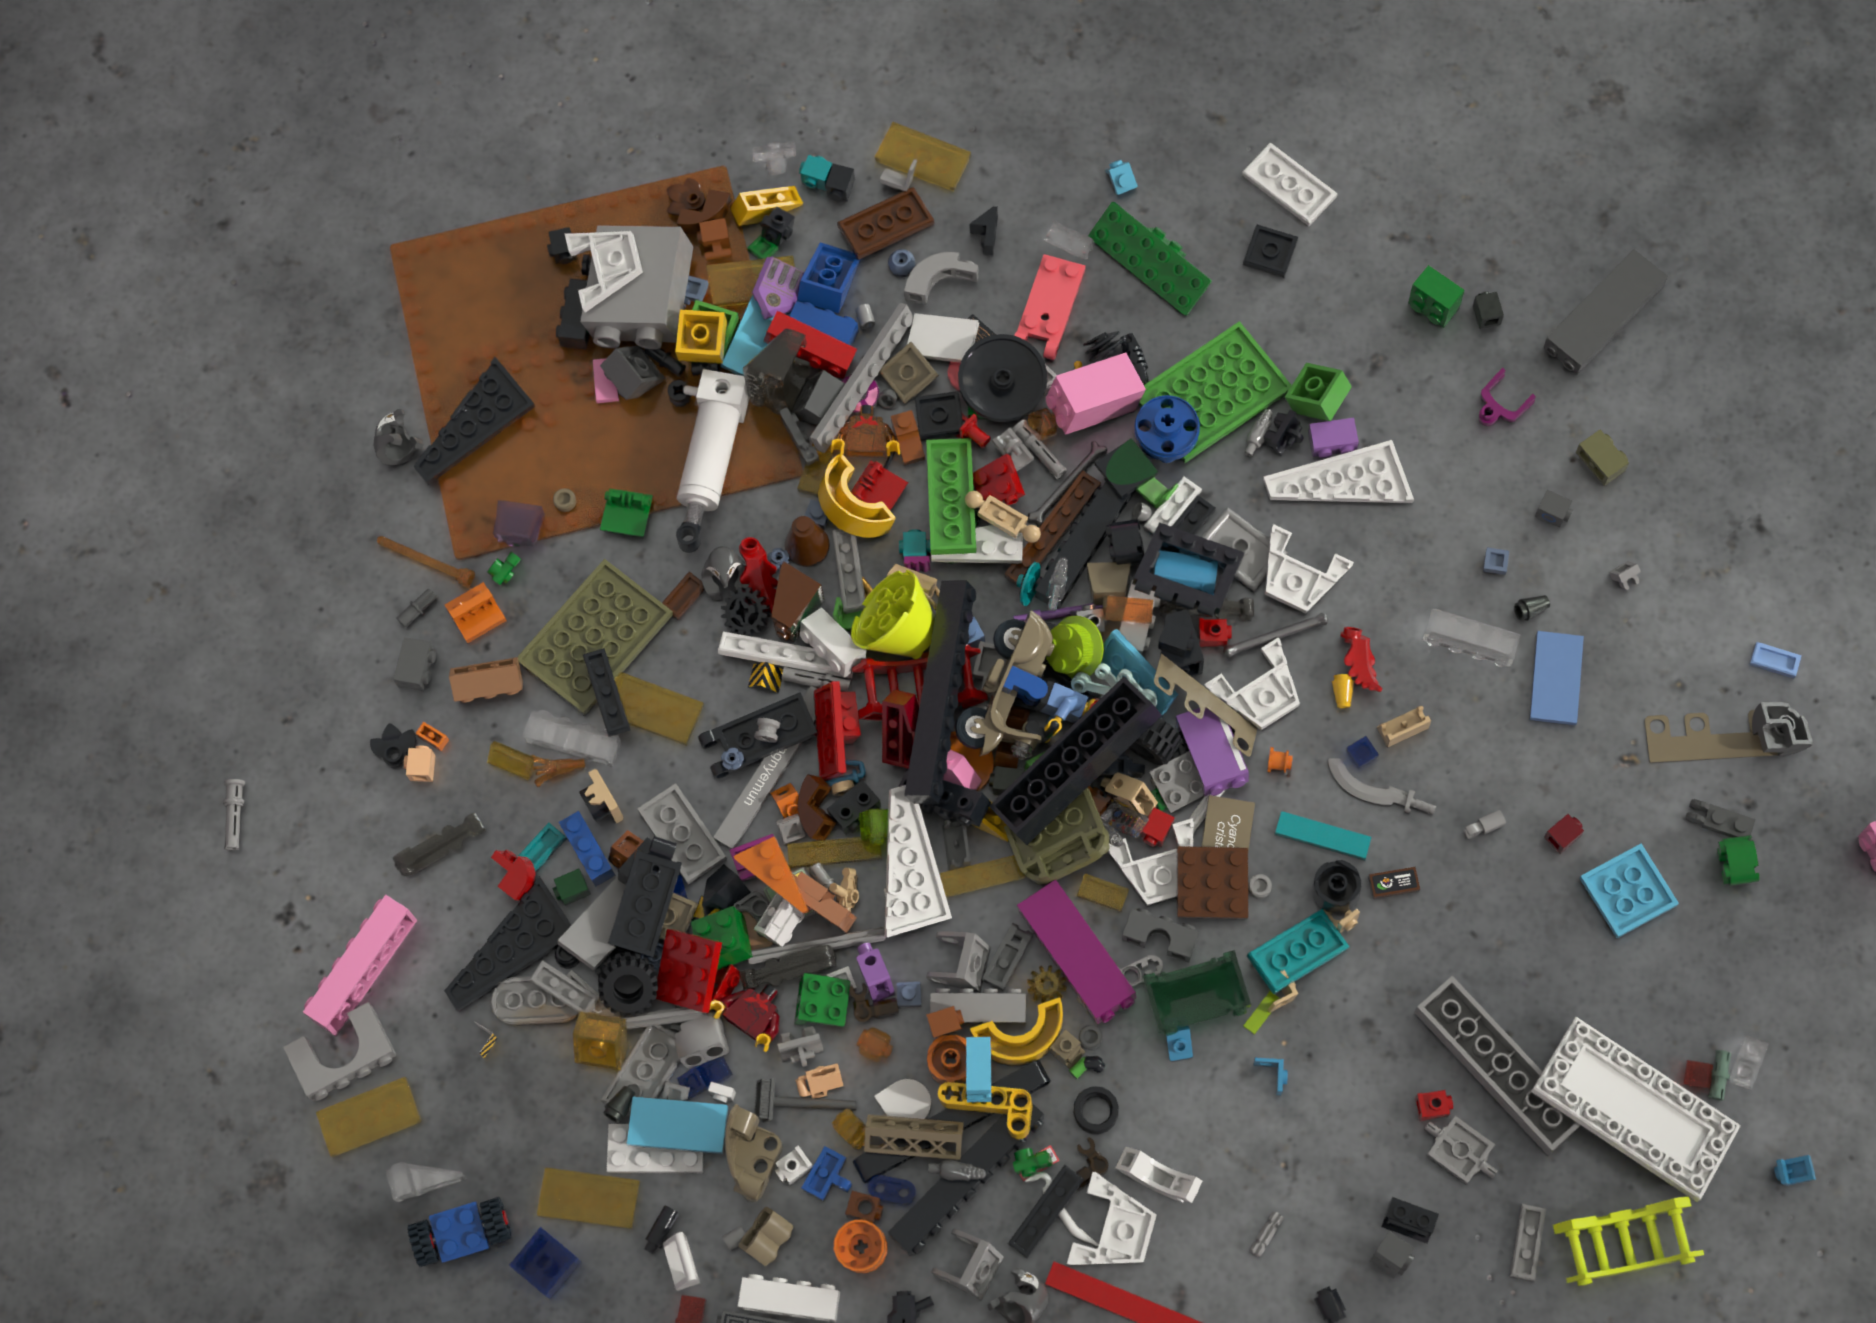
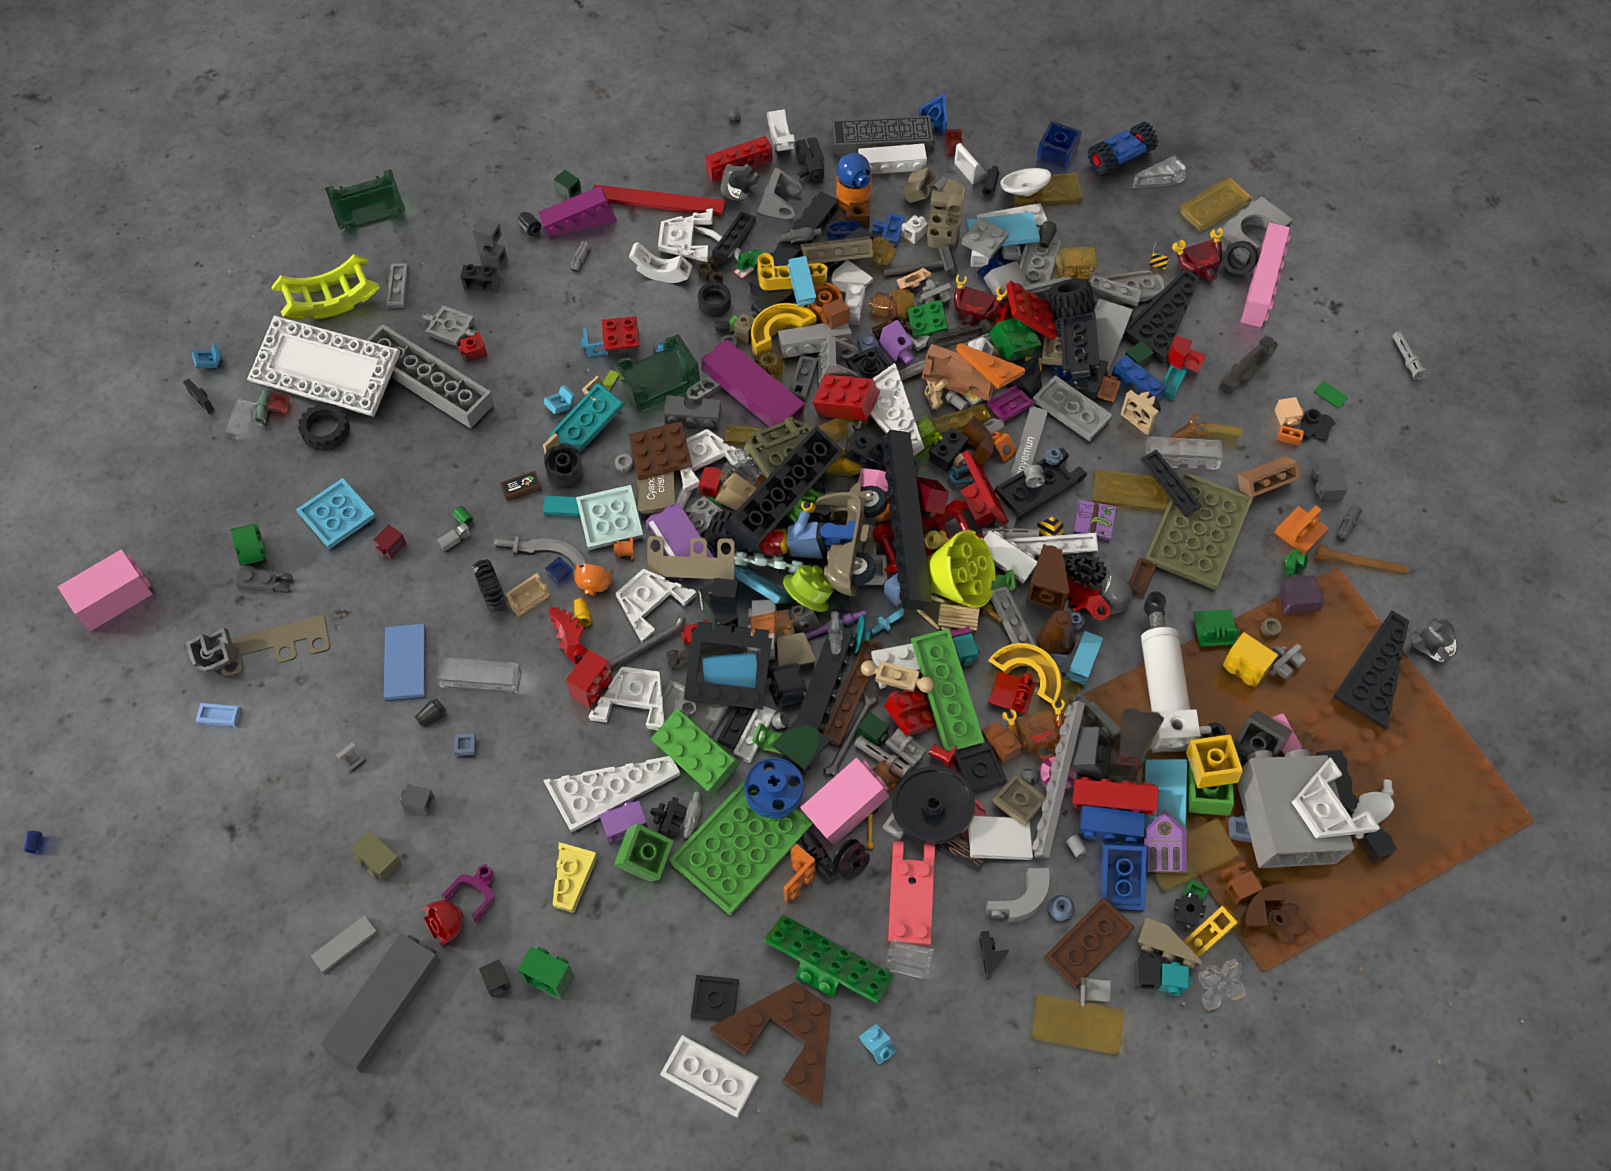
camera: 160 degrees right, 10 degrees down
none -> black plate [183,378,214,414]
none -> black tyre [298,403,350,451]
none -> light grey tile [311,915,377,974]
none -> red cylinder [423,900,463,945]
none -> green hinge [453,506,474,526]
none -> black gear [472,559,506,611]
none -> magenta wedge [539,186,617,237]
none -> medium azure bracket [543,385,575,414]
none -> light yellow wing [553,842,598,913]
none -> red brick [566,650,613,708]
none -> orange cylinder [574,564,614,596]
none -> light aqua plate [576,485,644,550]
none -> red bracket [602,316,639,350]
none -> bright green brick [651,708,741,794]
none -> reddish brown wing [709,982,831,1107]
none -> orange bracket [783,844,816,903]
none -> red brick [812,375,879,421]
none -> blue brick [837,153,871,188]
none -> white brick [844,284,865,326]
none -> black plate [846,345,891,379]
none -> dark green brick [857,712,889,746]
none -> medium azure piece [869,608,904,636]
none -> pearl gold slope [892,288,915,321]
none -> light yellow brick [925,530,950,551]
none -> light grey plate [961,217,1009,259]
none -> white dish [1000,168,1051,196]
none -> medium azure piece [1067,631,1103,685]
none -> medium lavender tile [1073,500,1116,541]
none -> dark tan slope [1138,917,1202,969]
none -> dark red torso [1172,228,1223,281]
none -> yellow brick [1222,632,1278,688]
none -> black tyre [1223,241,1258,275]
none -> light grey hips [1269,643,1306,680]
none -> green sticker [1314,381,1349,408]
none -> white animal [1351,779,1394,839]

